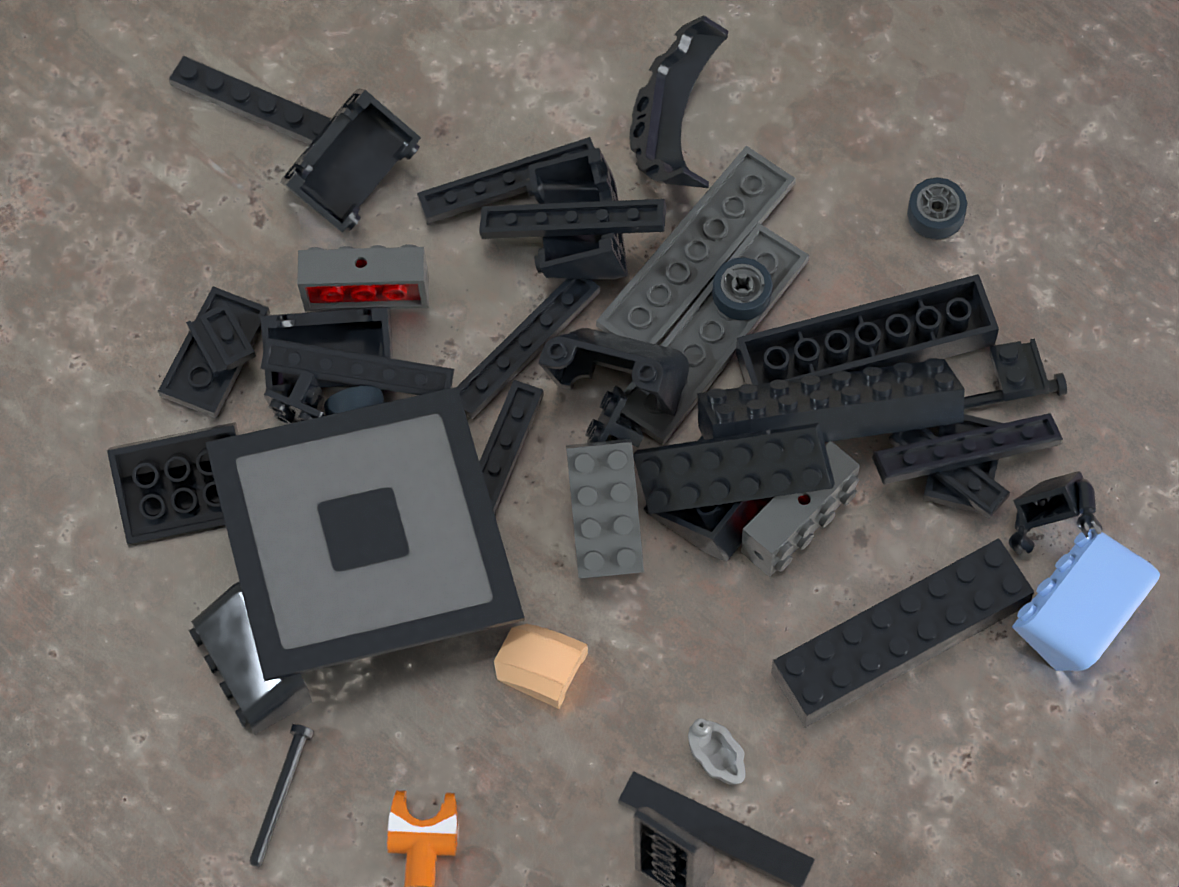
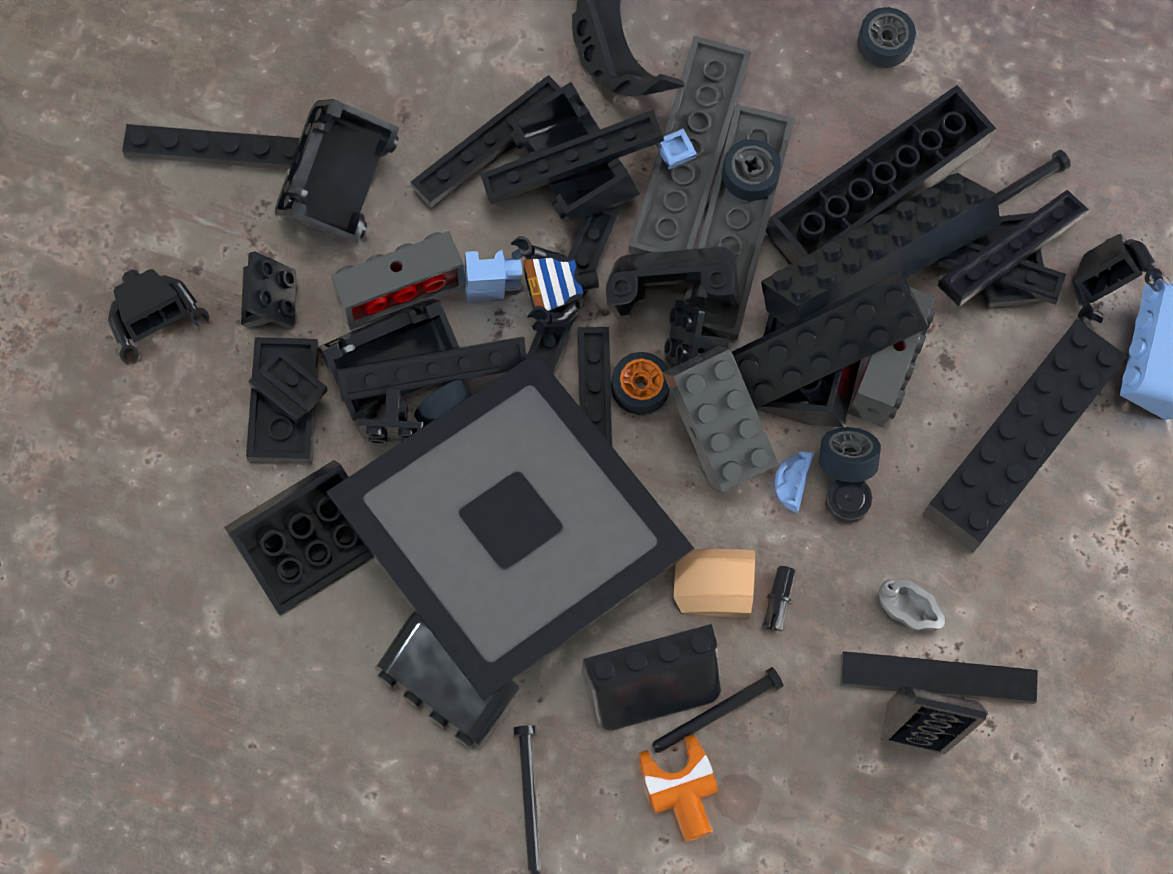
camera: 30 degrees left, 5 degrees up
black plate [990,338,1050,401] -> none
none -> black torso [108,269,209,366]
none -> black bracket [241,251,296,328]
none -> light blue hips [464,250,522,303]
none -> torso [511,236,599,331]
none -> black windscreen [582,624,722,731]
none -> wheel [611,352,670,415]
none -> black bar [652,667,784,753]
none -> light blue tile [655,129,697,169]
none -> black axle [762,566,796,632]
none -> light blue tile [774,451,815,513]
none -> black wheel [819,427,881,483]
none -> black wheel [825,480,873,526]

